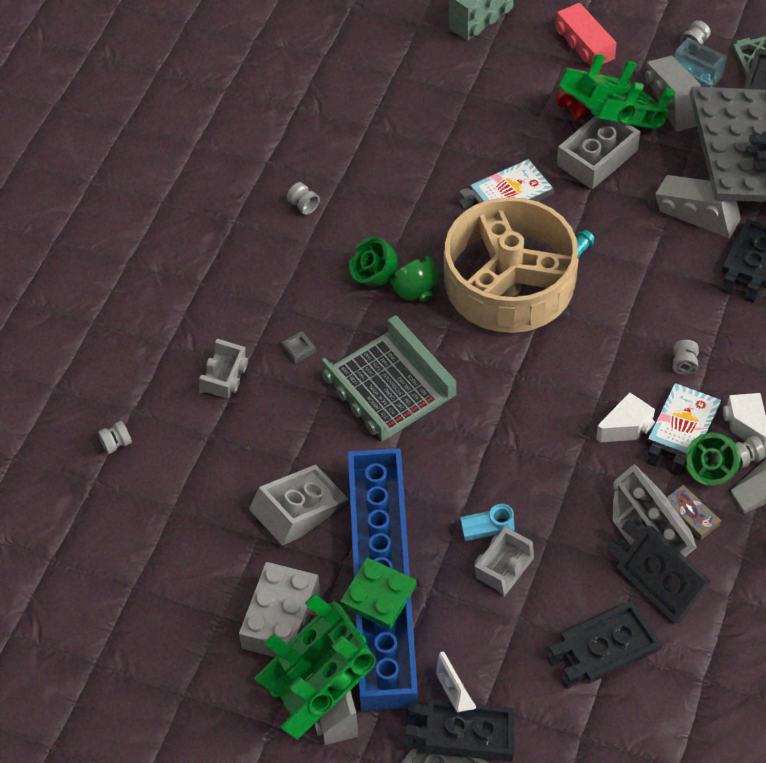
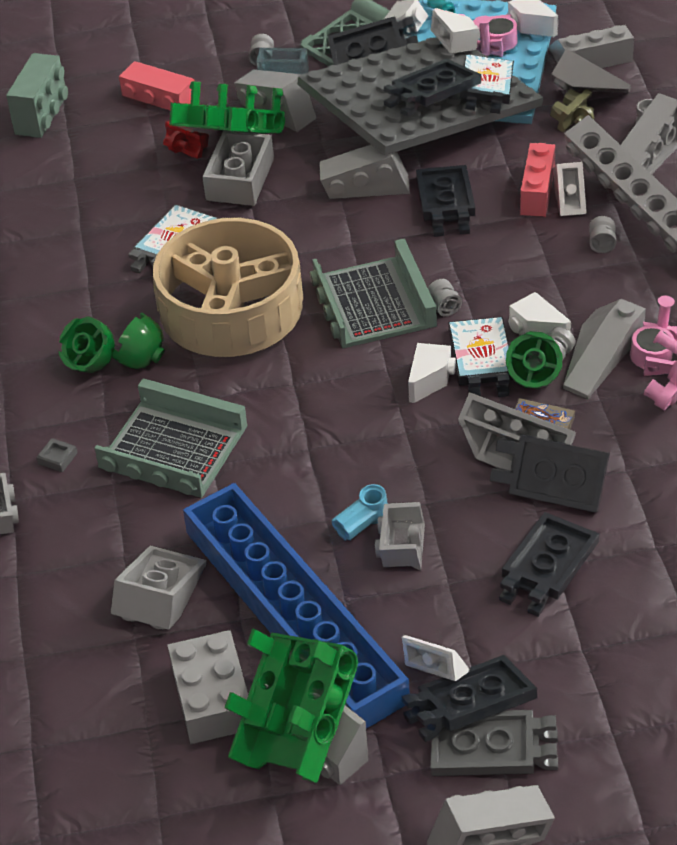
camera: 30 degrees left, 10 degrees down
green plate [340,557,417,630] -> none
none -> panel [309,238,437,349]

